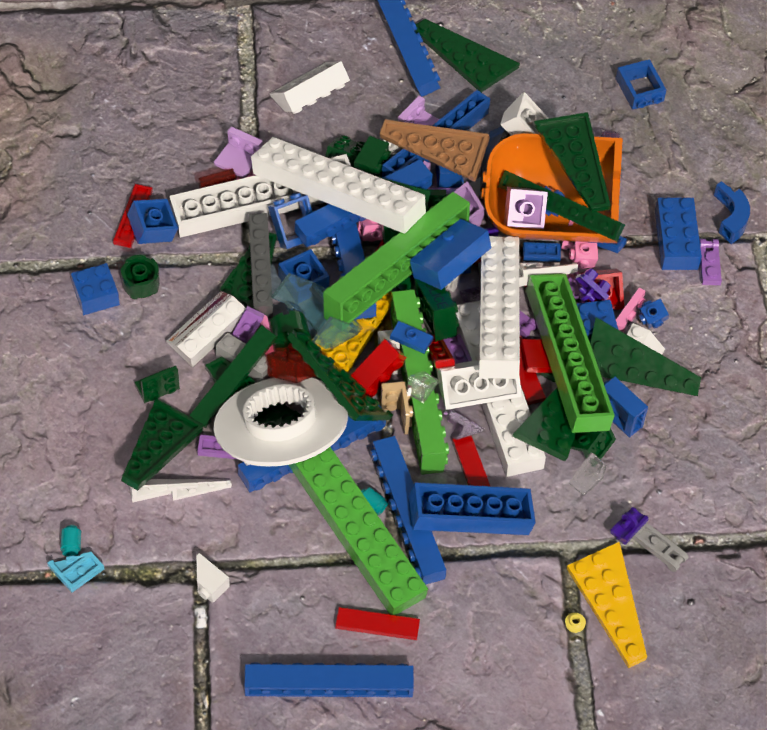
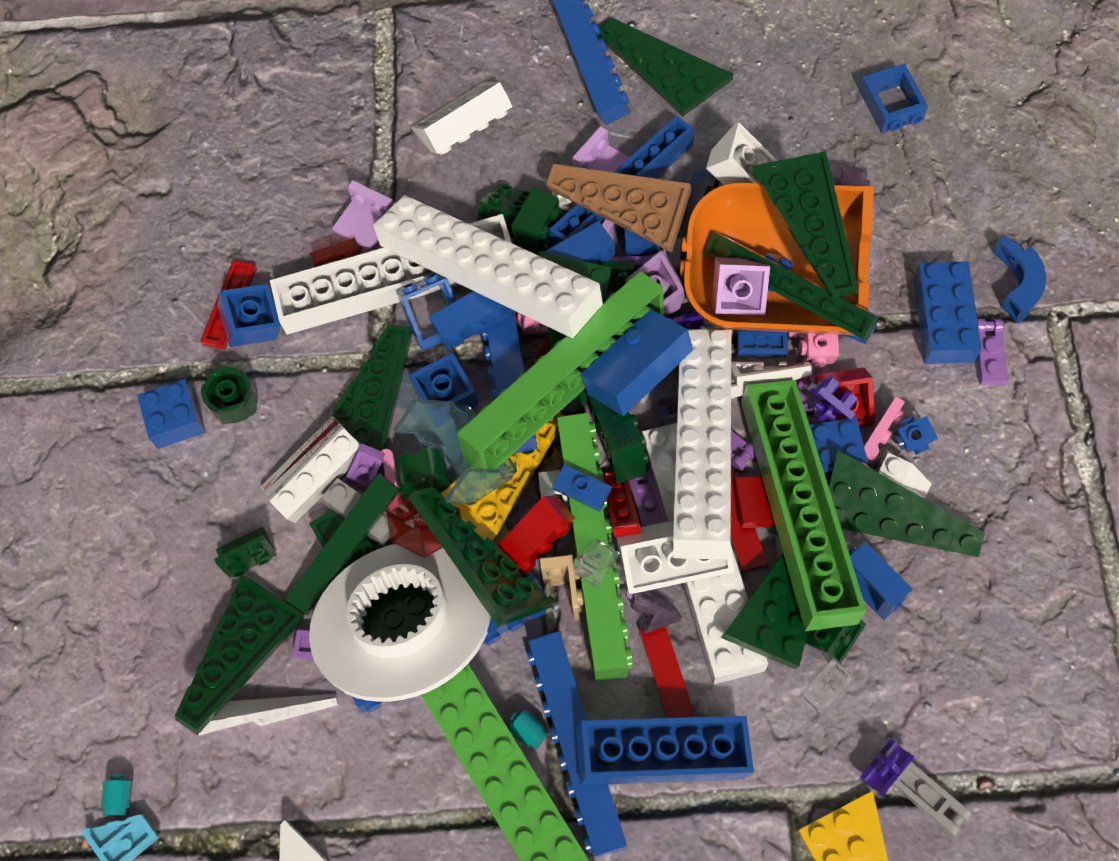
camera: 10 degrees right, 10 degrees up
dark grey brick [249,213,273,318] -> none

